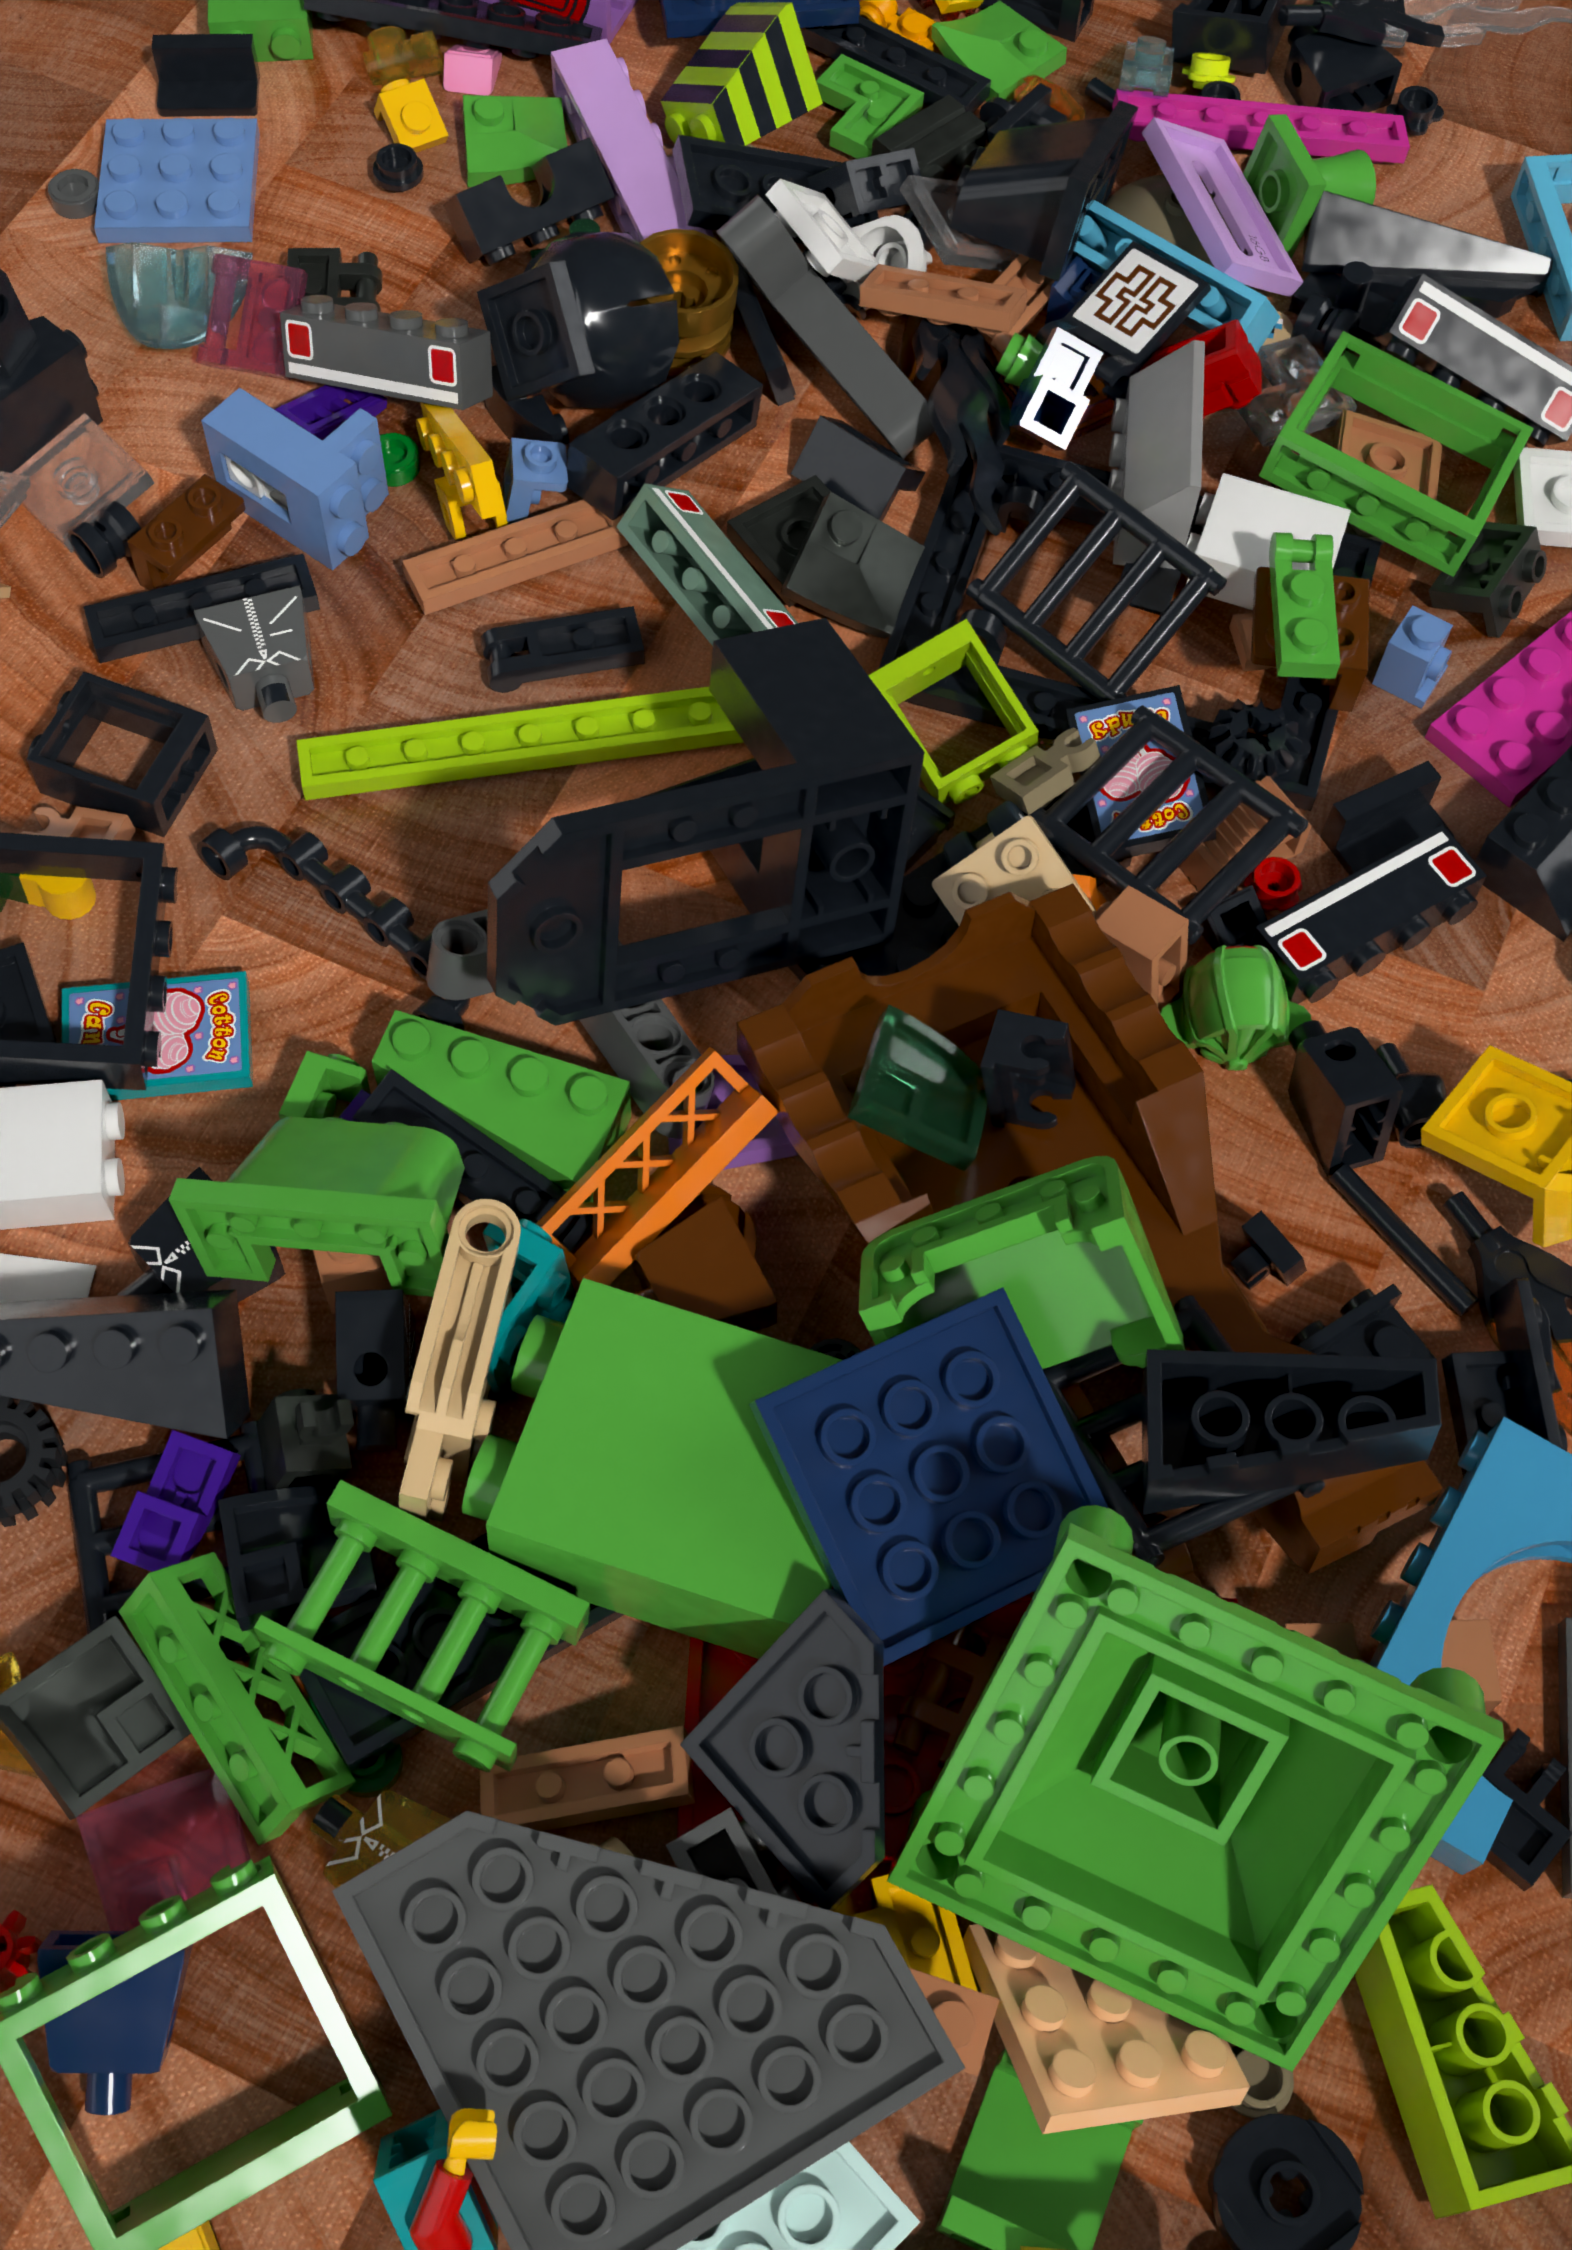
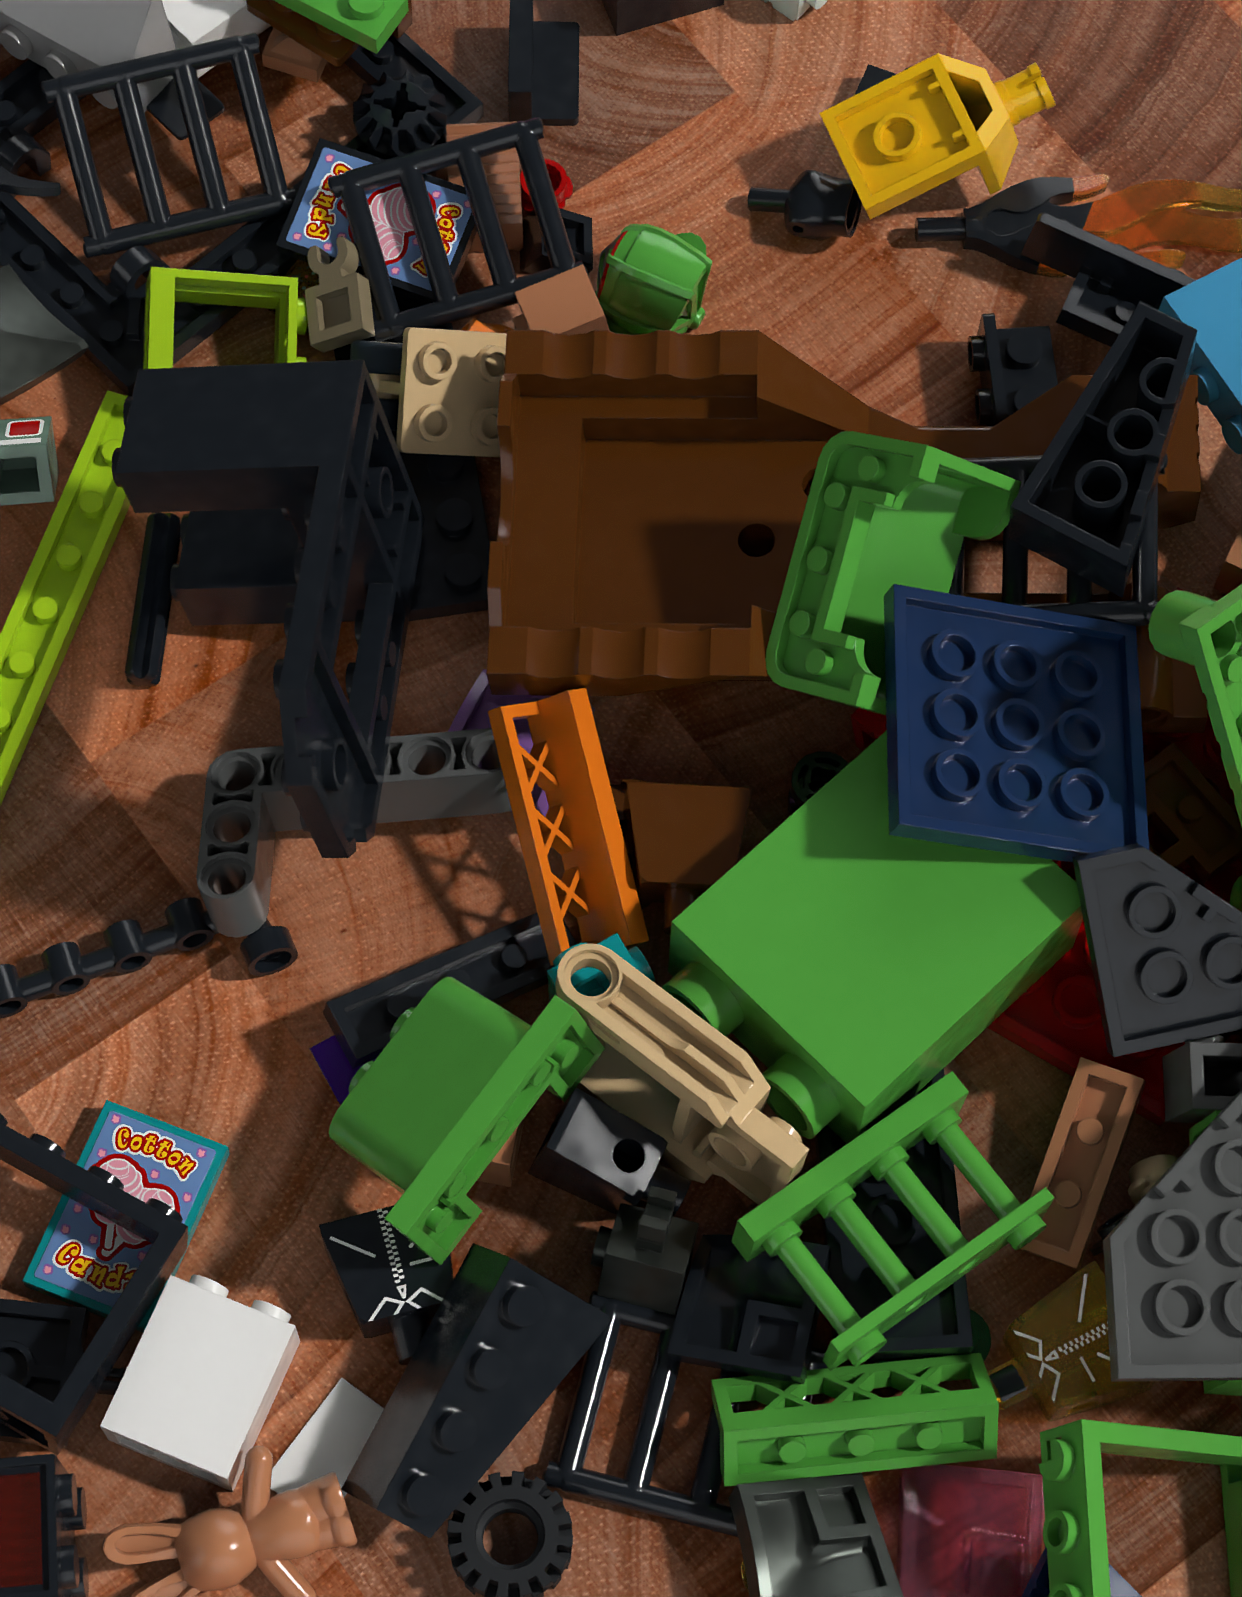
camera: 60 degrees left, 5 degrees up
dark purple slope [110,1430,241,1572] -> none
bright green bracket [279,1051,371,1119] -> none
bright green wedge [371,1010,631,1202] -> none
clear green plate [847,1005,987,1171] -> none
black hinge [980,1009,1076,1129] -> none
black tile [1230,1210,1307,1290] -> none
black brick [1249,825,1487,1004] -> none
black torso [1288,1020,1403,1177] -> none
black bar [1329,1164,1479,1317] -> none

